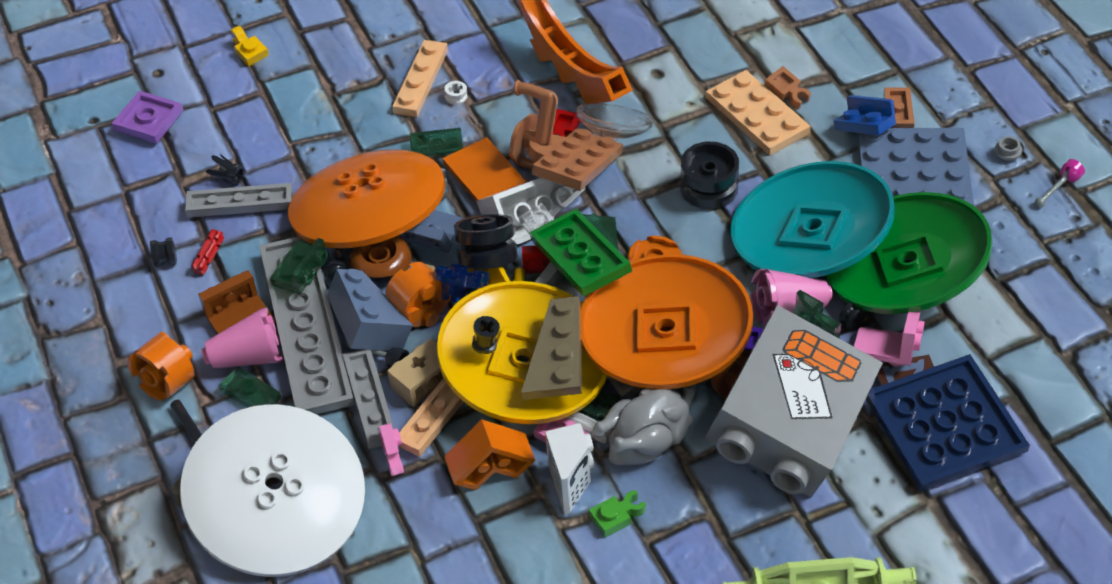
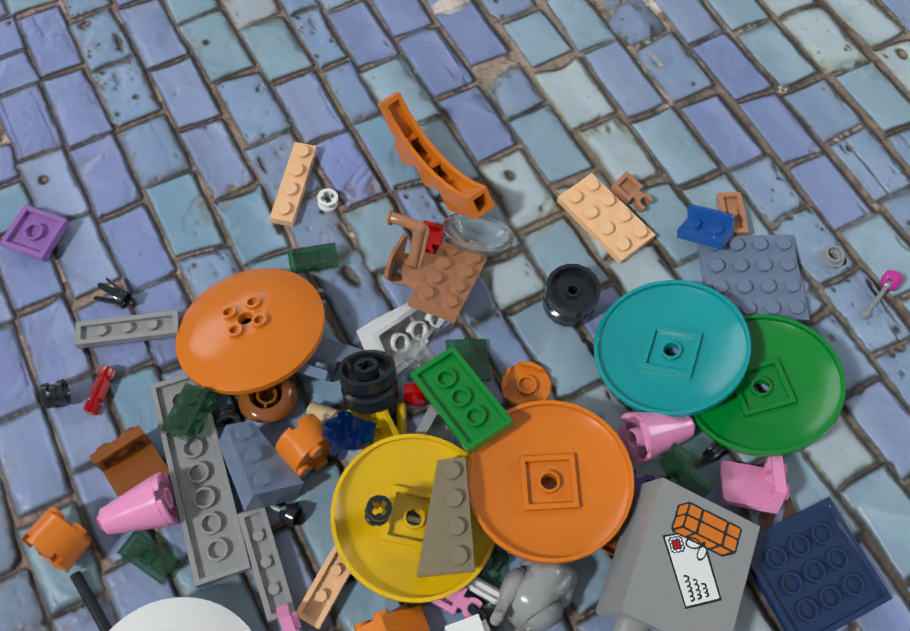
camera: 10 degrees left, 15 degrees up
yellow plate [230,25,269,67] -> none
tan brick [387,339,444,407] -> none
orange tile [442,137,527,205] -> none

